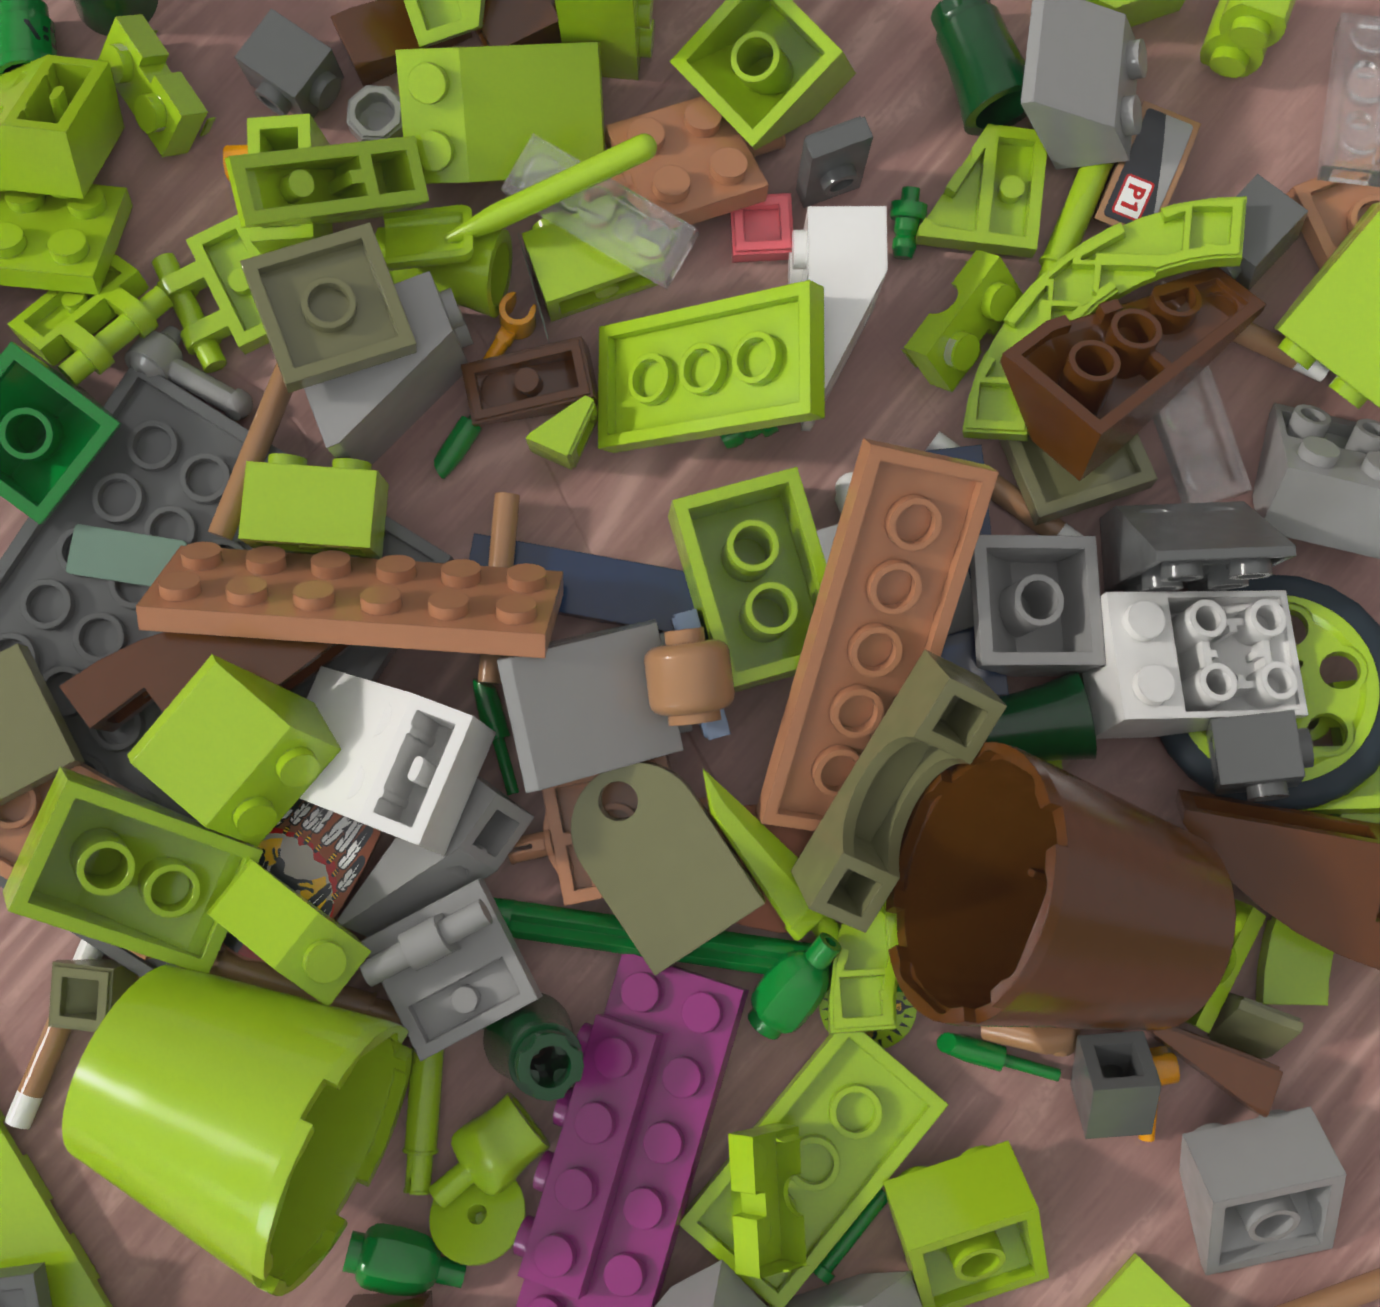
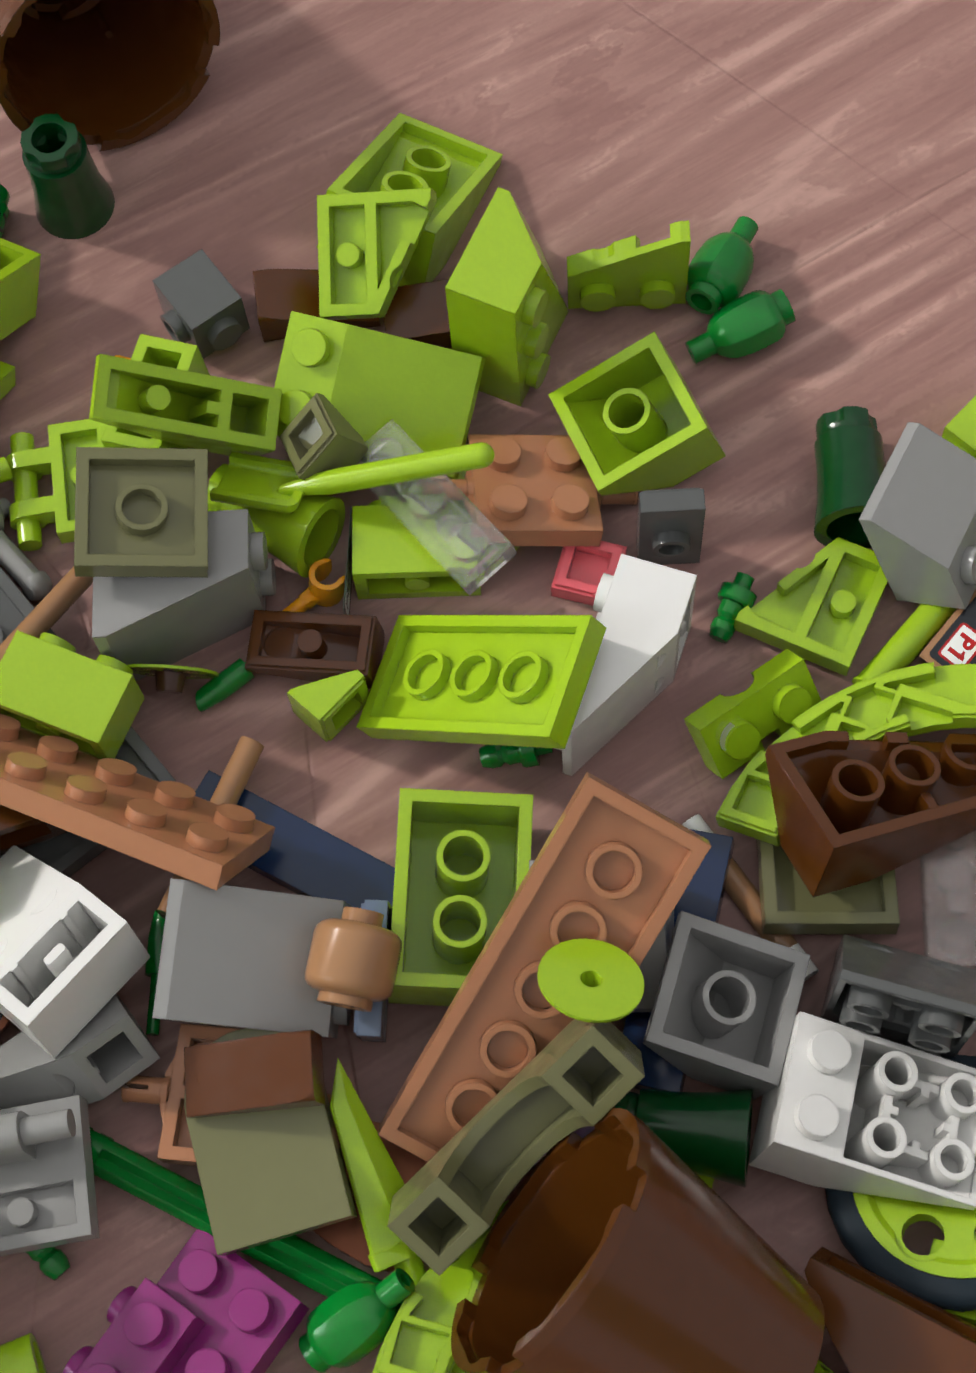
camera: 25 degrees right, 15 degrees down
lime piece [98,14,216,157] -> none
light grey tile [346,85,403,142] -> none
dark green plant [483,993,584,1101] -> none
dark grey brick [1206,710,1314,802] -> none
none -> piece [128,664,219,694]
none -> reddish brown slope [184,1030,325,1118]
none -> olive slope [279,393,368,480]
none -> lime piece [537,938,645,1023]

